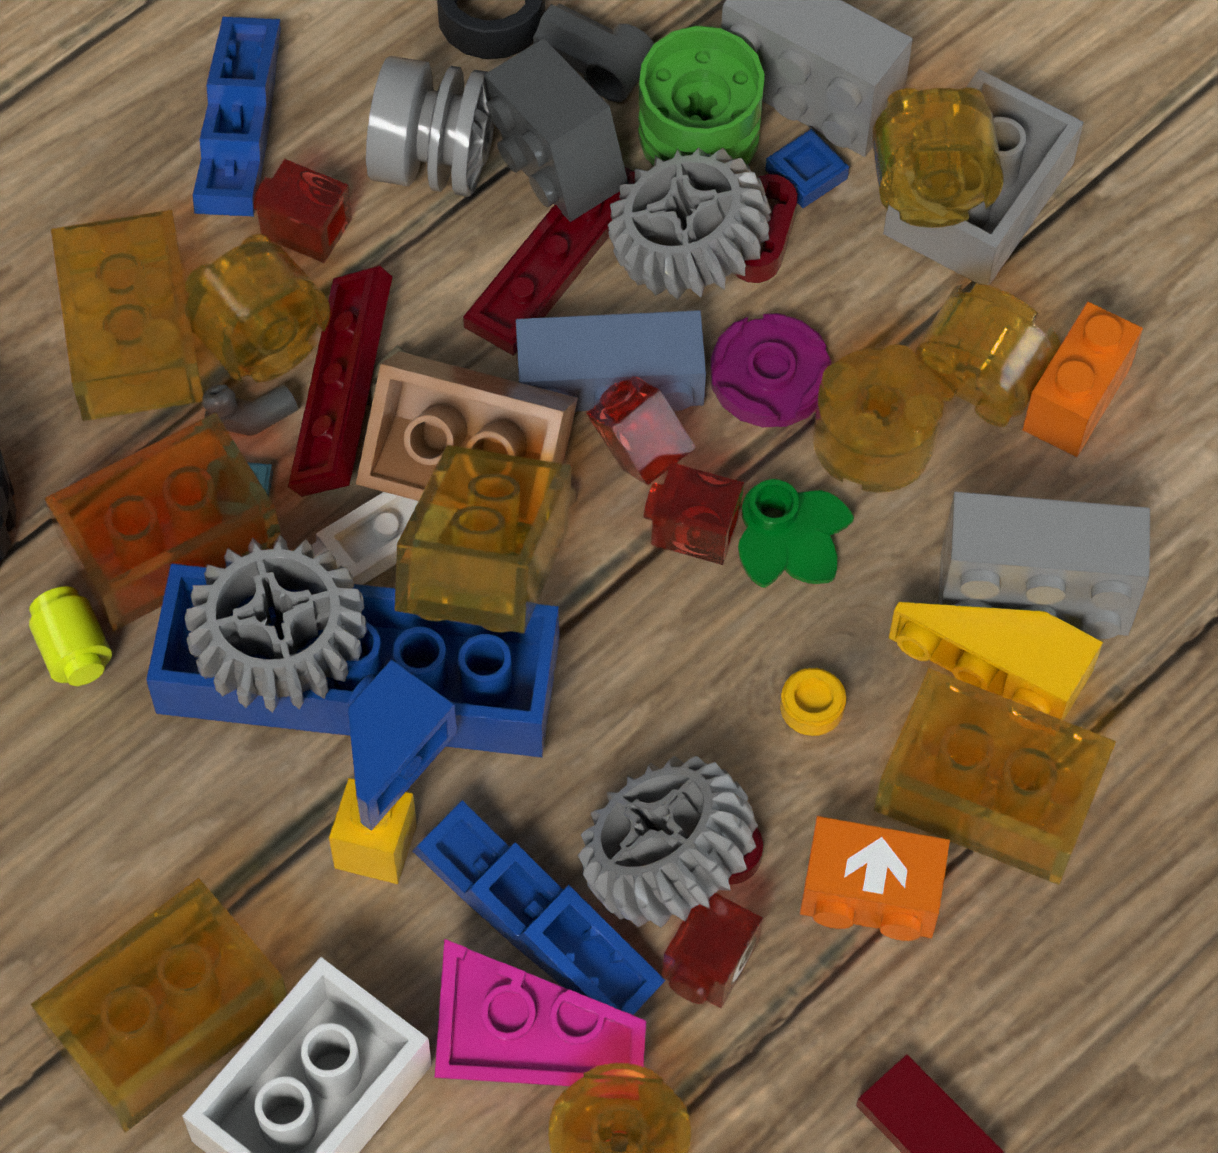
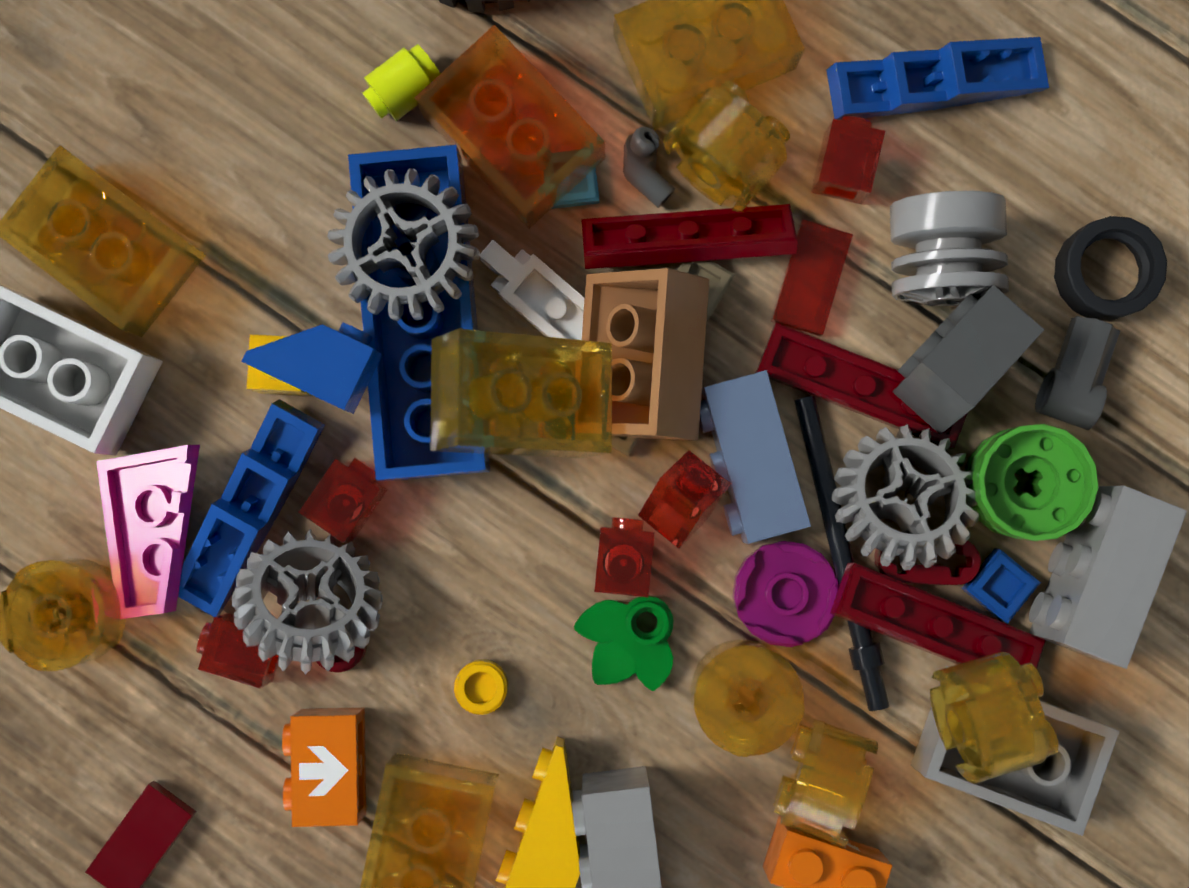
camera: 80 degrees right, 25 degrees up
none -> clear red brick [299,457,388,543]
none -> clear red tile [770,219,853,337]
none -> black bar [794,396,890,711]
none -> dark red tile [830,562,1046,691]

